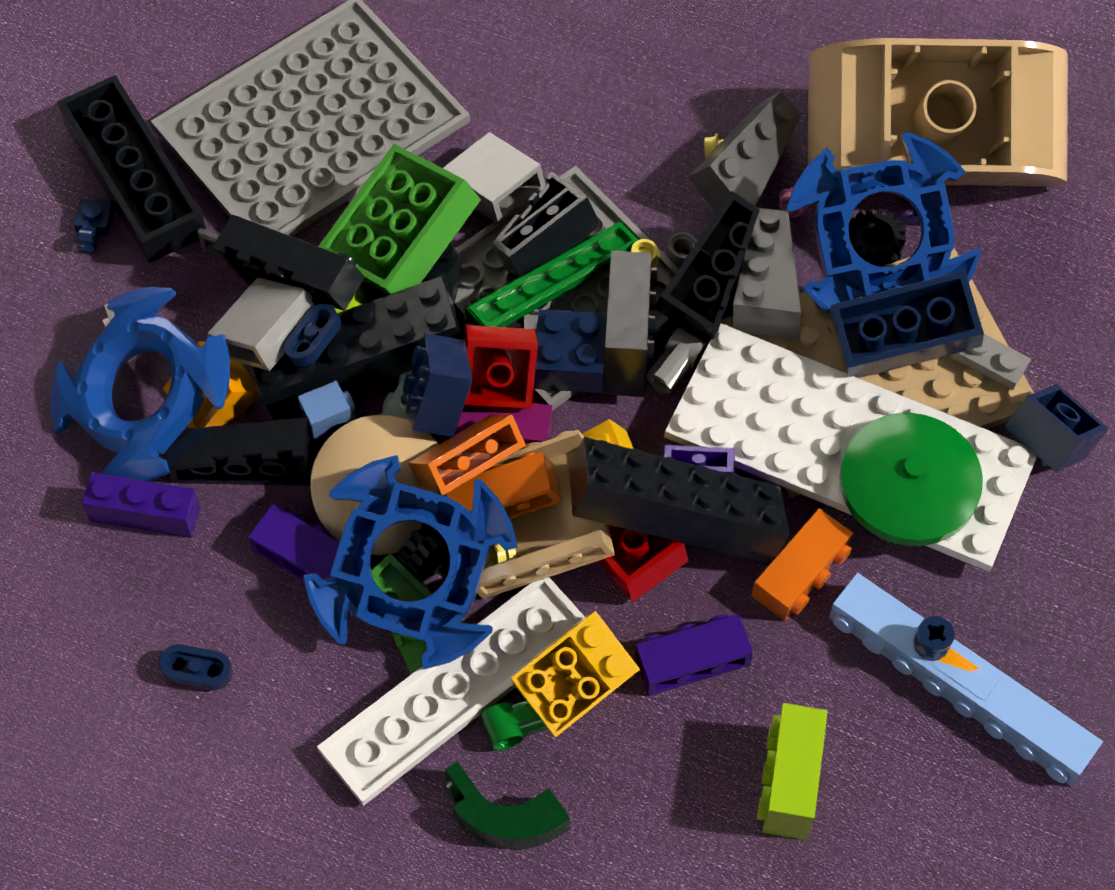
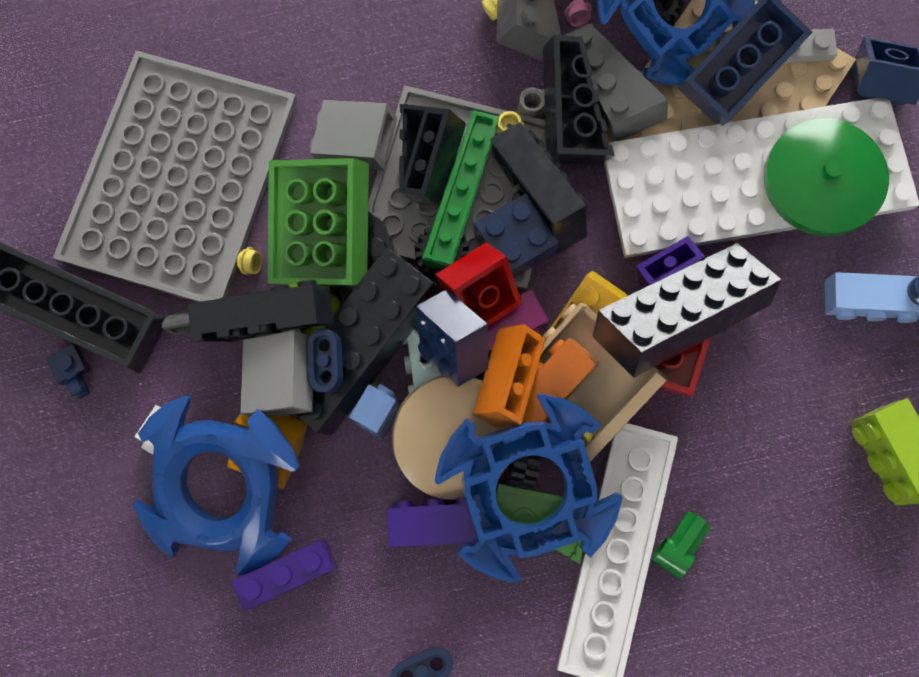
camera: 30 degrees left, 15 degrees up
black wedge [168,417,314,486] -> none
dark green arch [443,761,570,850] -> none
yellow slope [510,611,640,738] -> none
dark purple brick [634,614,754,696] -> none
light grey piece [646,327,708,394] -> none
orange brick [751,508,853,621] -> none
none -> light yellow plate [236,247,263,276]

